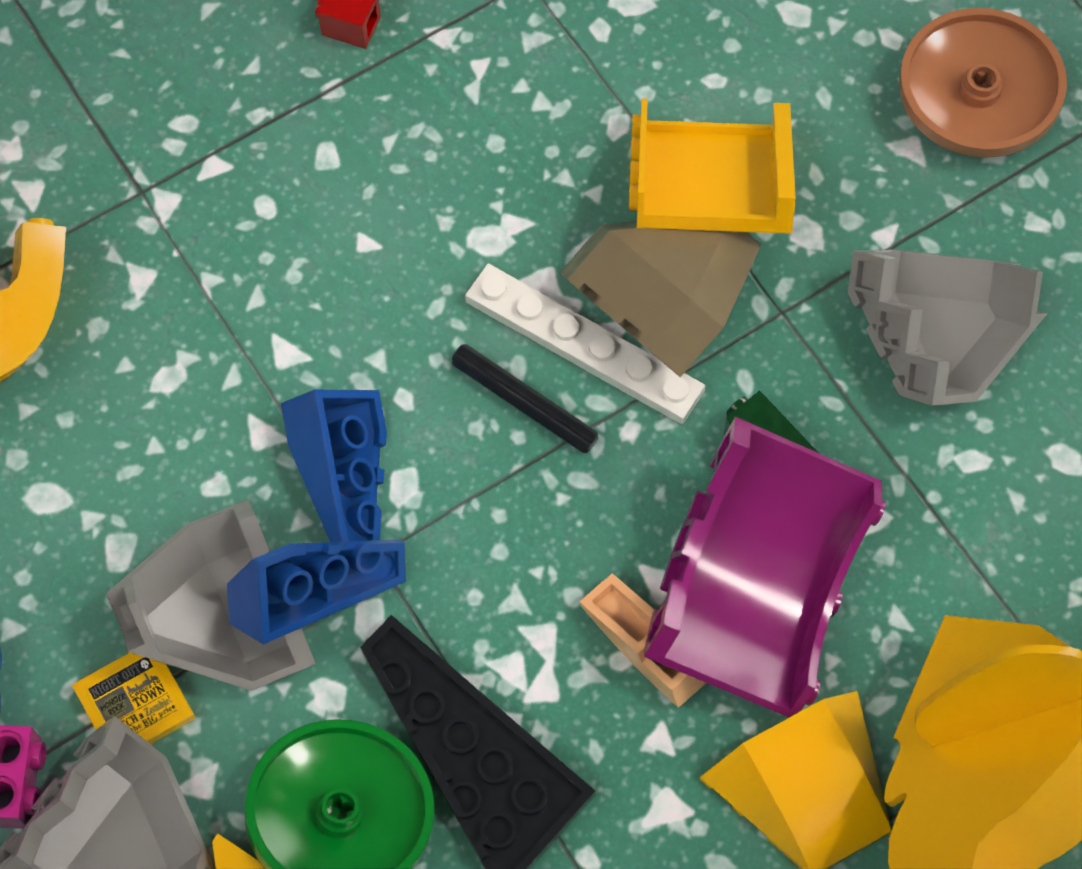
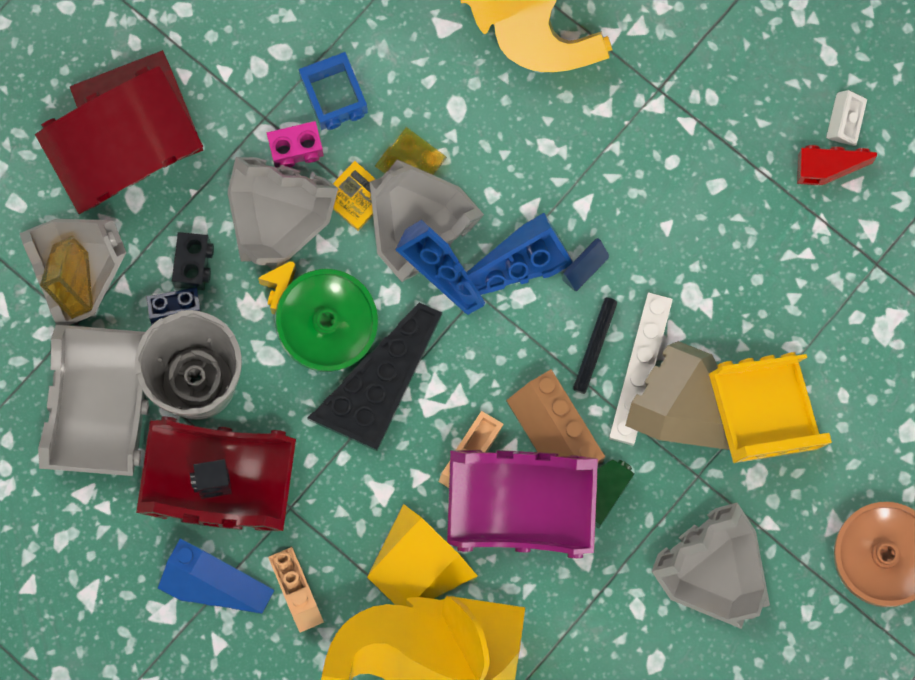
camera: 70 degrees right, 10 degrees up
none -> clear yellow slope [375,127,447,175]
none -> medium nougat slope [506,369,605,465]
none -> dark blue slope [562,238,609,291]

